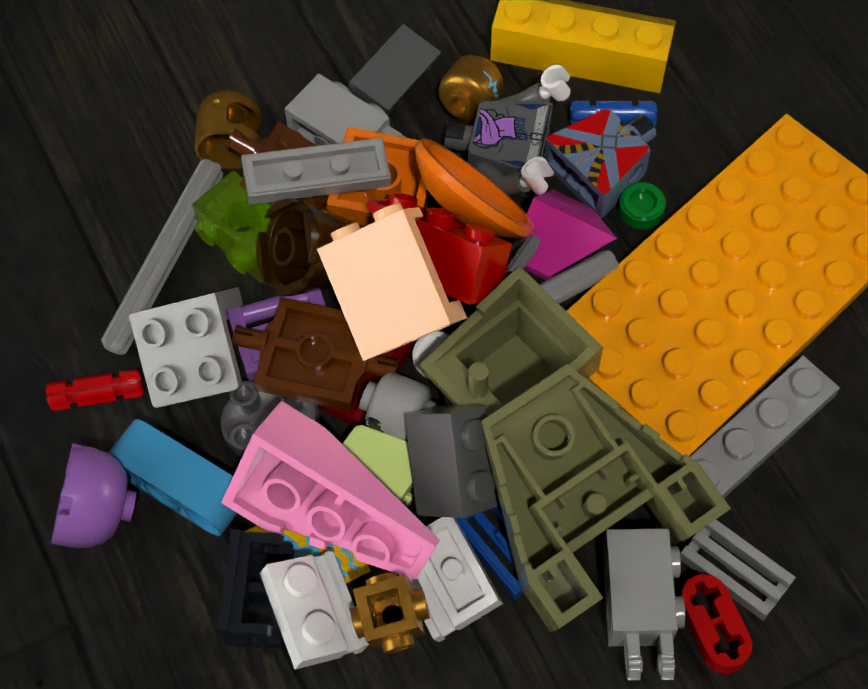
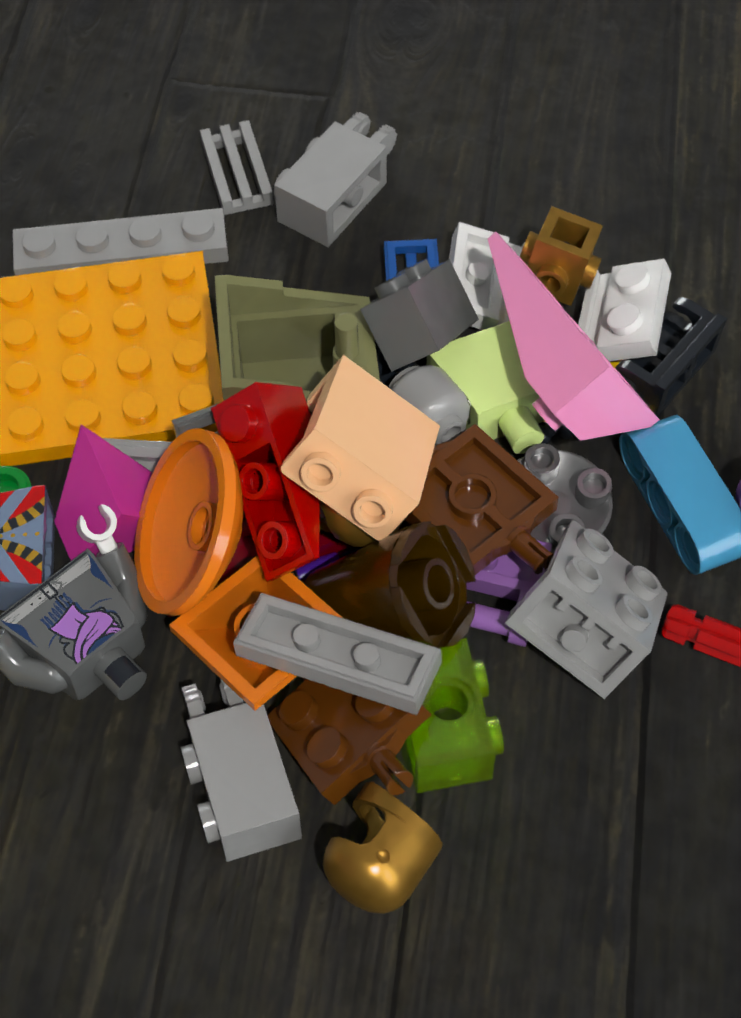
camera: 145 degrees left, 5 degrees down
light grey axle [101,159,223,355] -> none
dark grey hinge [348,24,441,116] -> none
pearl gold head [438,54,504,122] -> none
olive wedge [481,364,731,632] -> none
red beam [680,574,753,675] -> none

